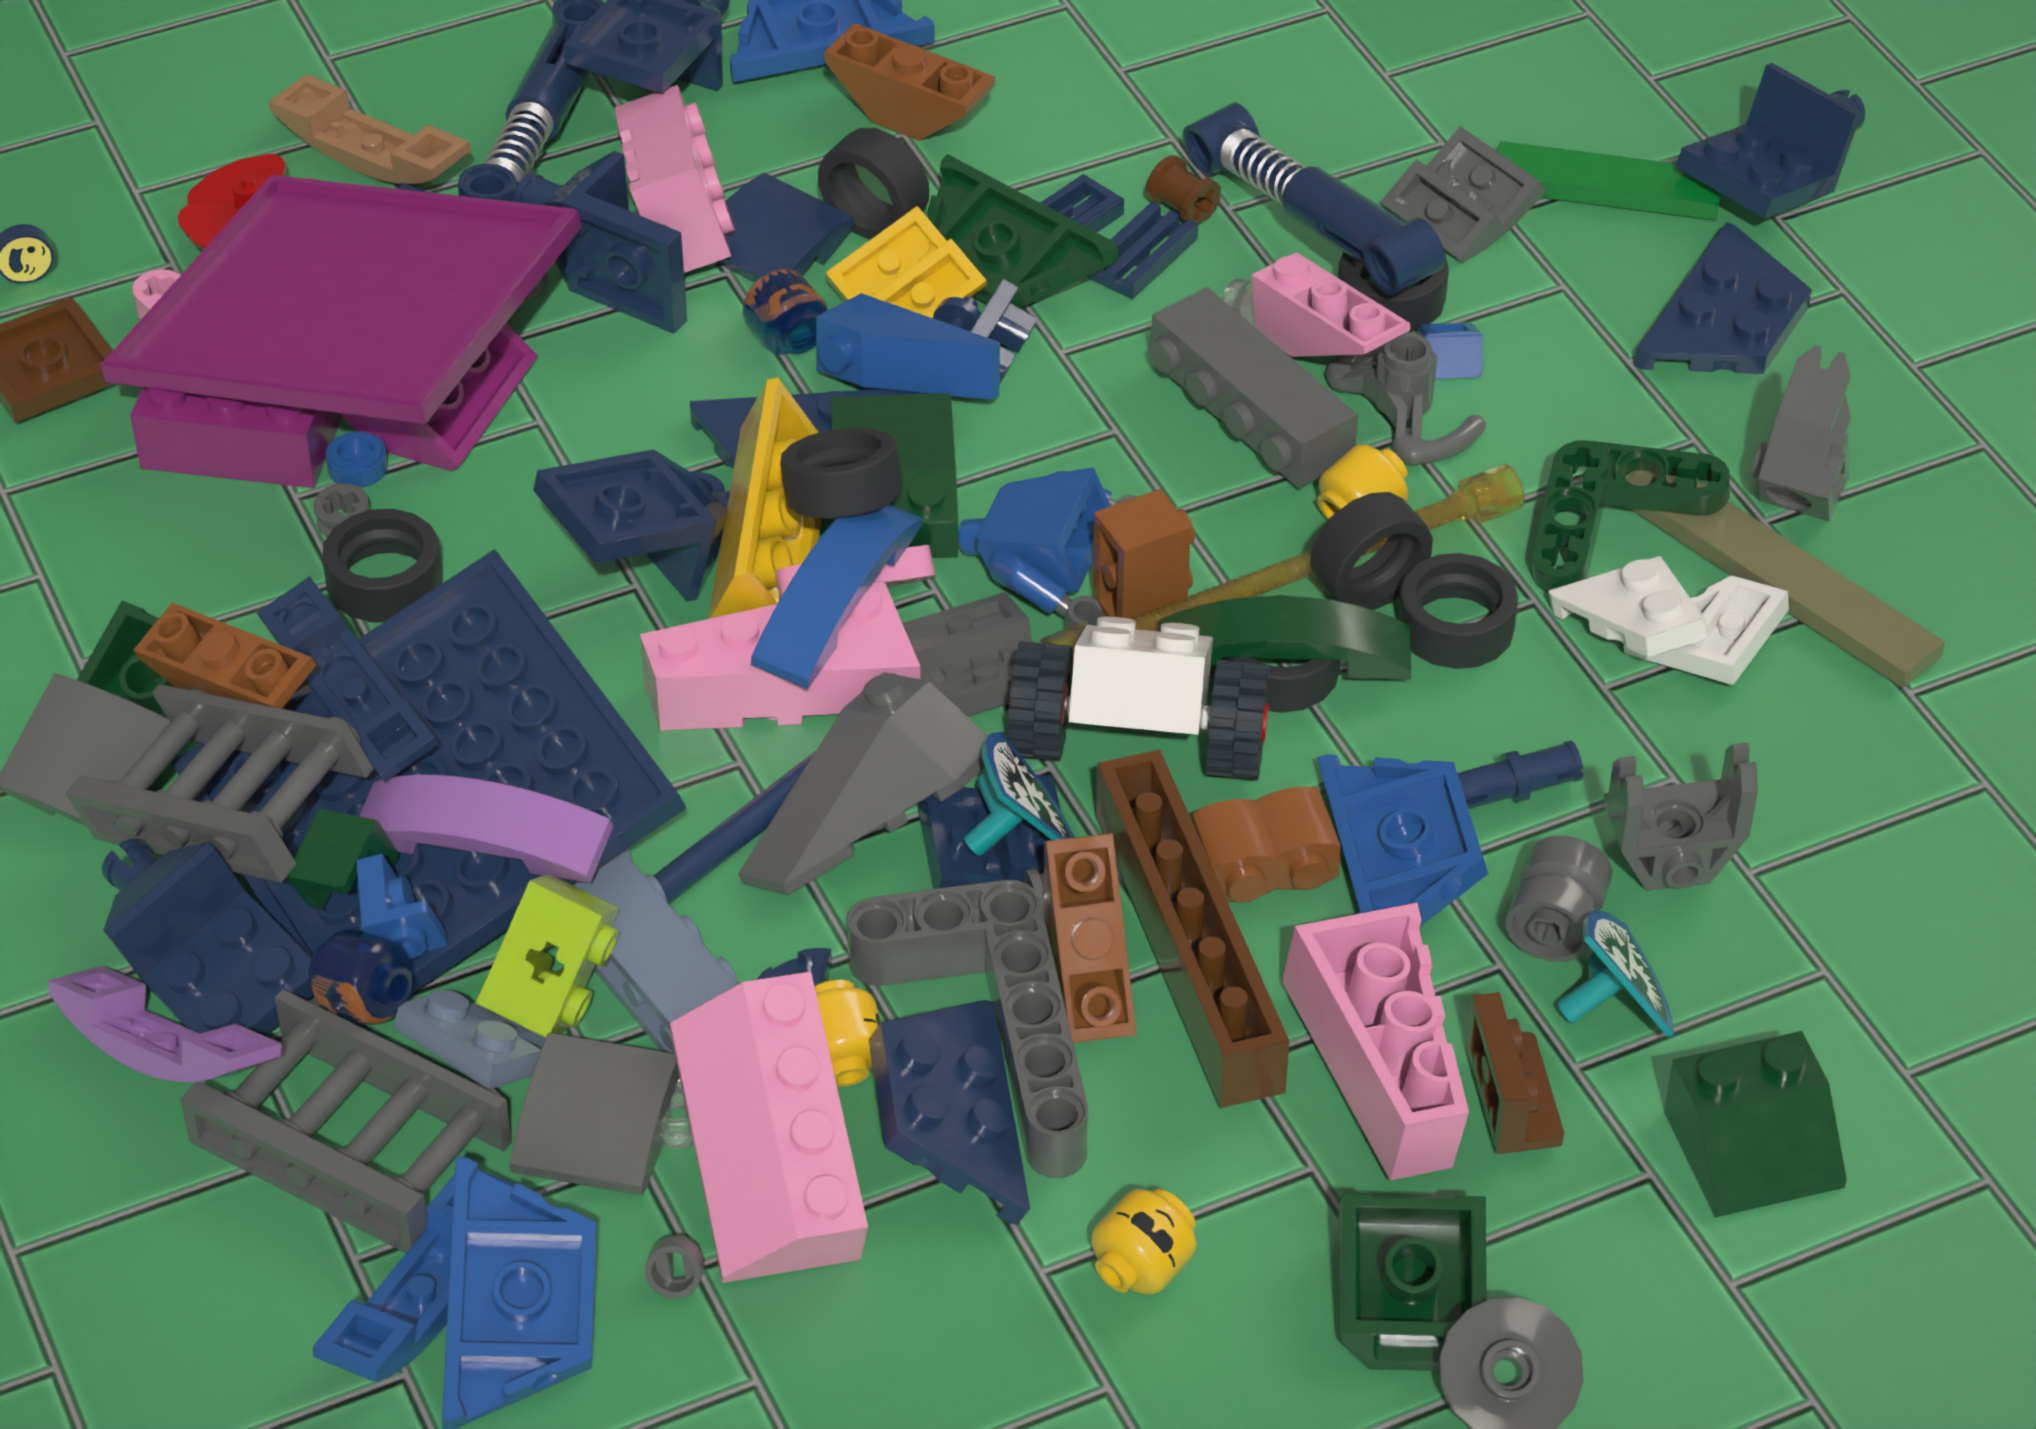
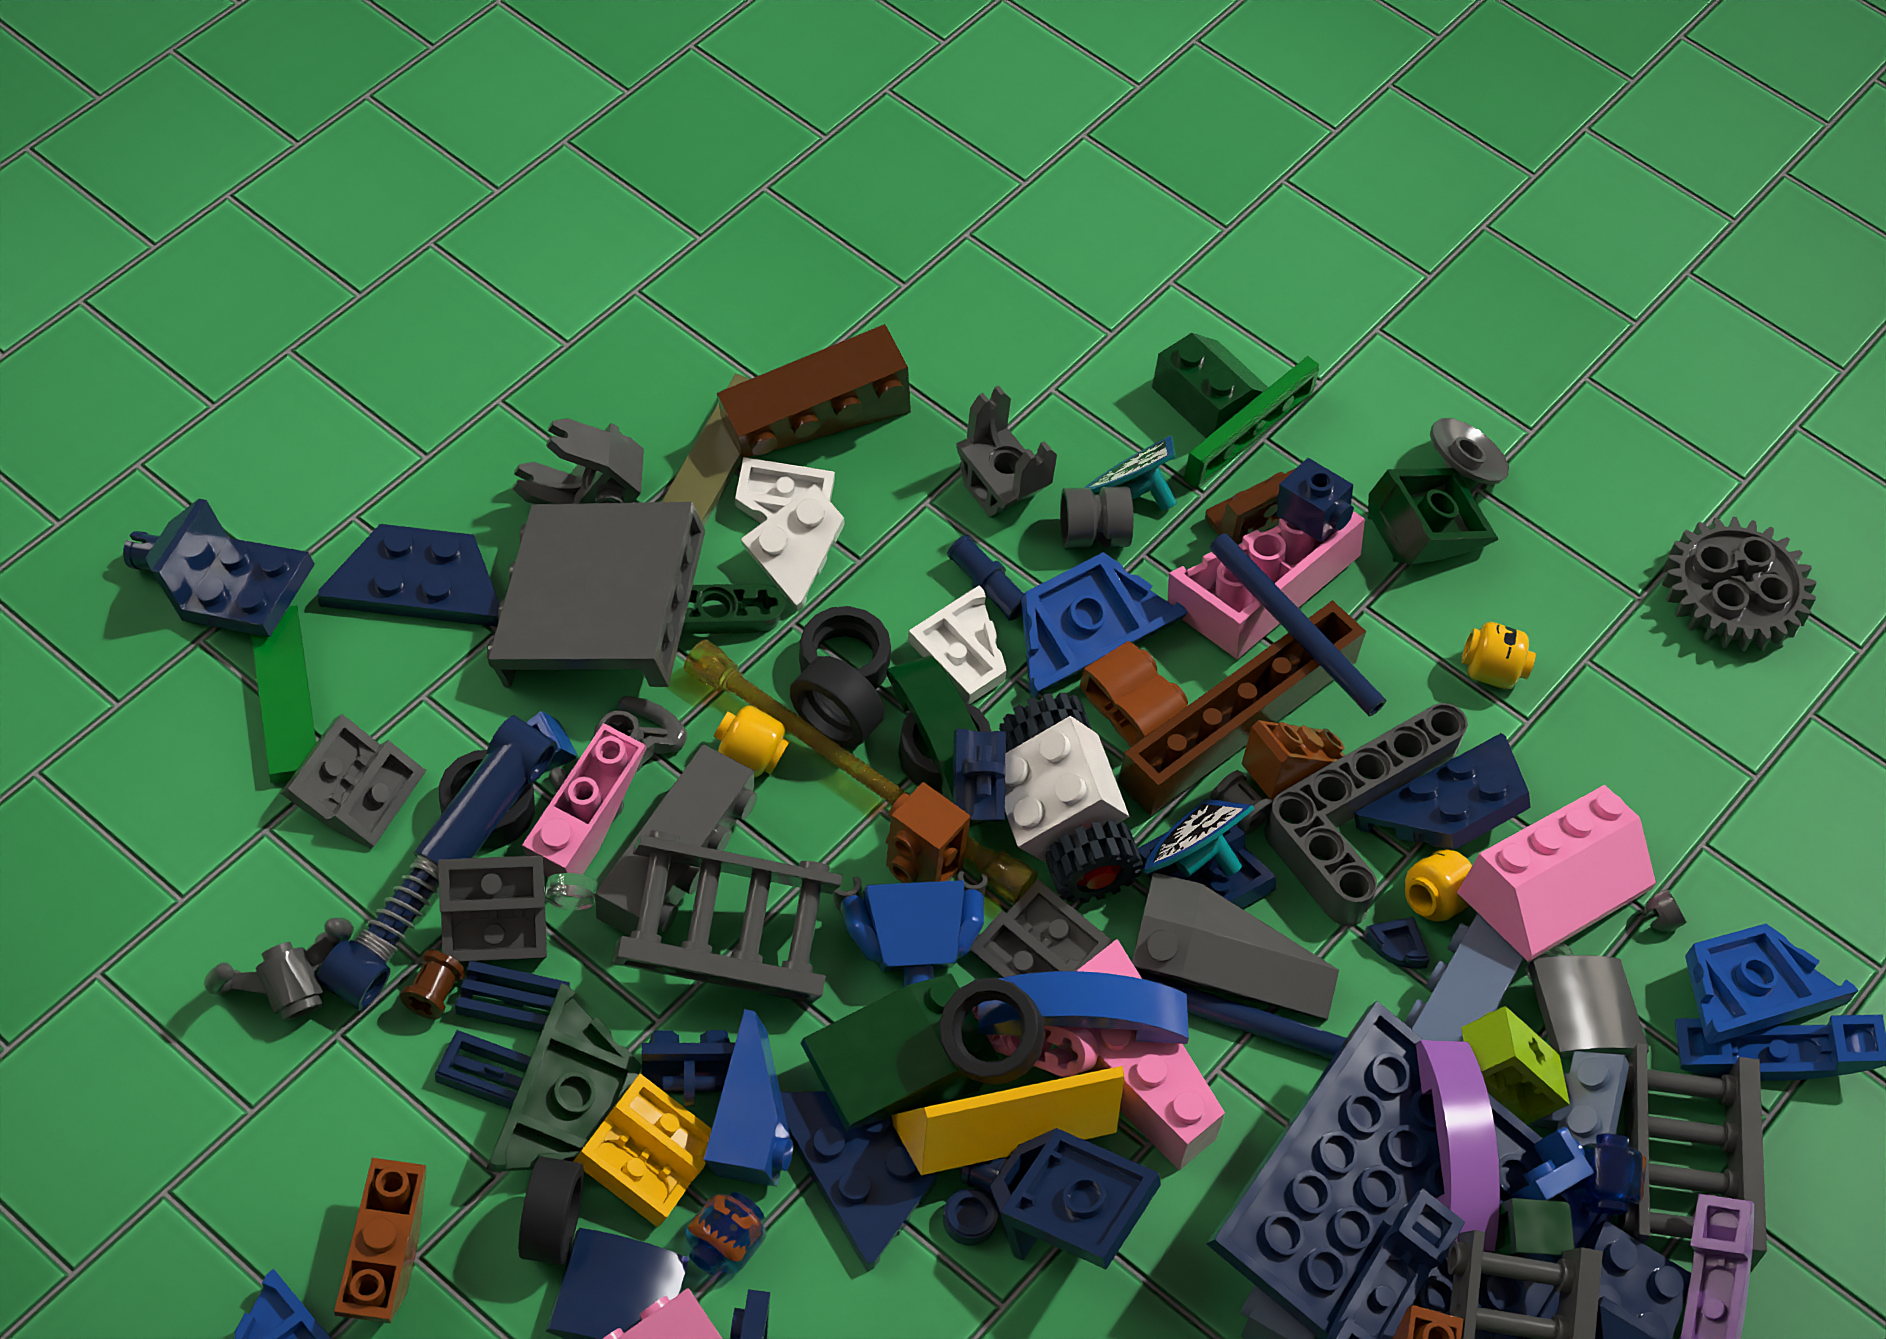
camera: 120 degrees left, 10 degrees up
none -> dark grey piece [204,918,354,1022]
none -> dark grey slope [438,855,547,961]
none -> dark grey panel [487,502,705,687]
none -> dark grey fence [612,830,843,1003]
none -> reddish brown wedge [717,324,911,459]
none -> white wing [908,586,1007,704]
none -> dark blue hips [953,729,1006,823]
none -> green tile [1183,356,1319,489]
none -> dark blue piece [1209,533,1387,717]
none -> dark blue brick [1277,458,1354,543]

